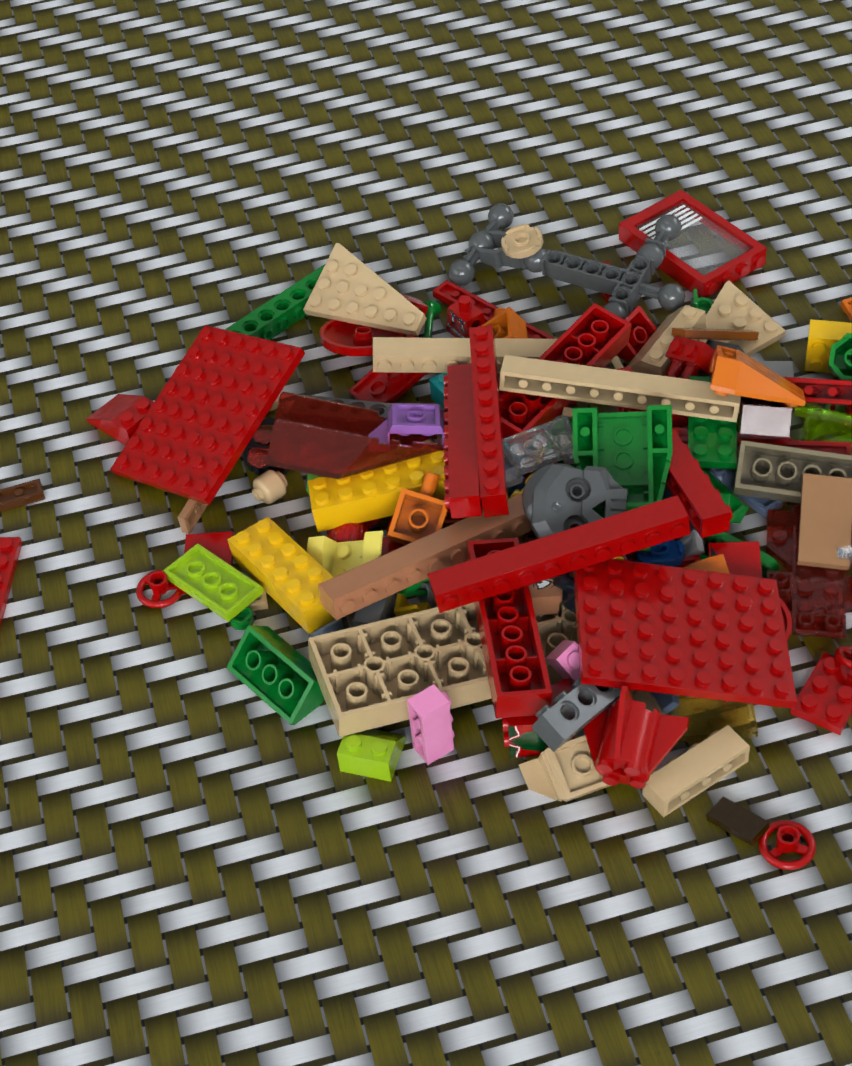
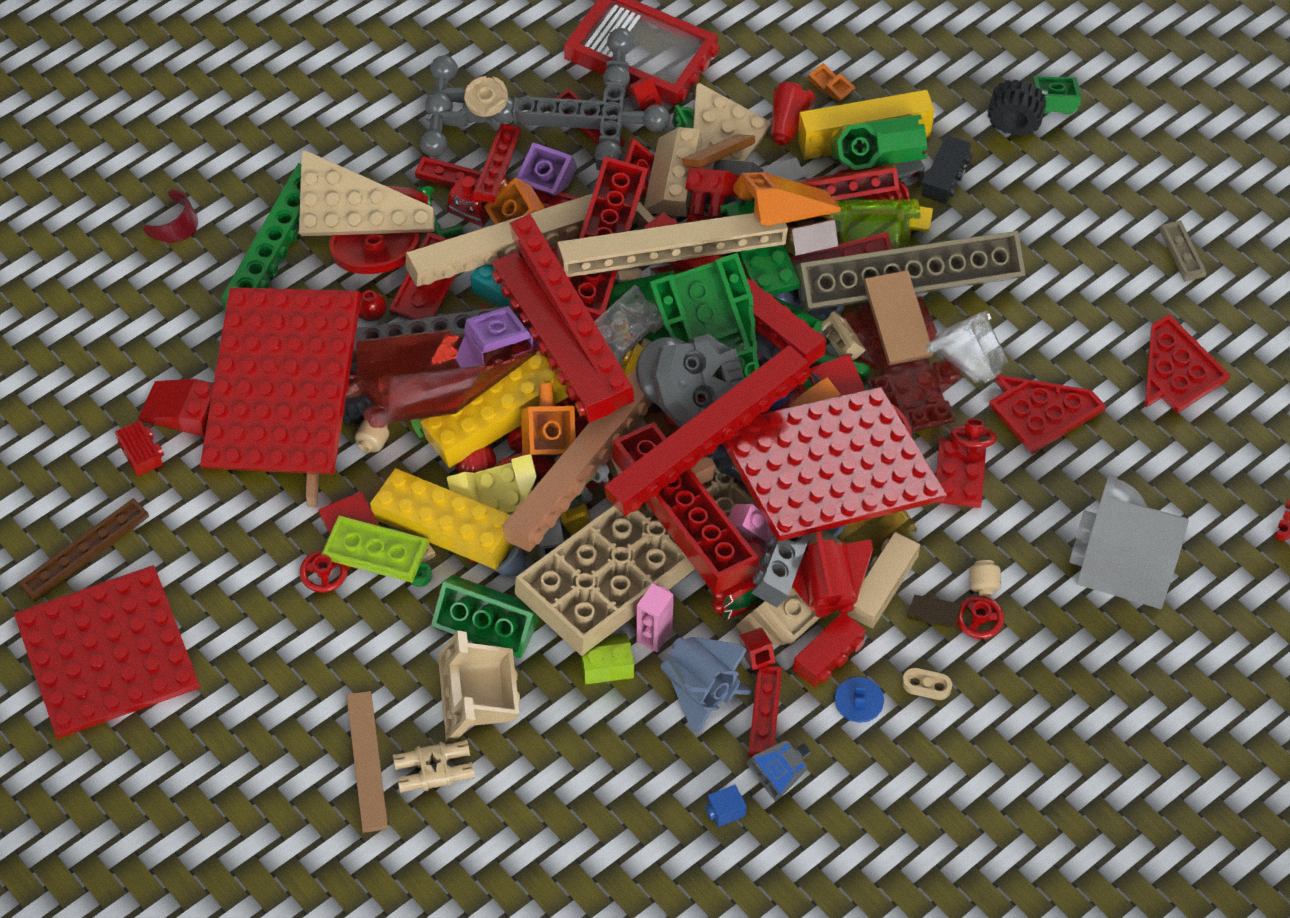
camera: 30 degrees left, 10 degrees up
none -> red brick [115,420,164,477]
none -> dark red piece [143,189,199,243]
none -> medium nougat tile [346,691,388,833]
none -> red brick [359,290,387,320]
none -> tan pin [393,740,475,793]
none -> tan windscreen [438,631,520,743]
none -> red tile [473,123,522,204]
none -> medium lavender slope [516,143,577,196]
none -> red brick [627,75,663,111]
none -> sand blue brick [661,637,751,732]
none -> blue brick [705,784,746,827]
none -> red brick [739,627,775,670]
none -> torso [746,741,811,802]
none -> red tile [748,666,782,757]
none -> red cone [771,82,817,146]
none -> red brick [793,612,865,688]
none -> tan hinge [821,311,866,361]
none -> blue piece [835,677,884,723]
none -> tan plate [902,668,952,700]
none -> tan head [969,560,1001,597]

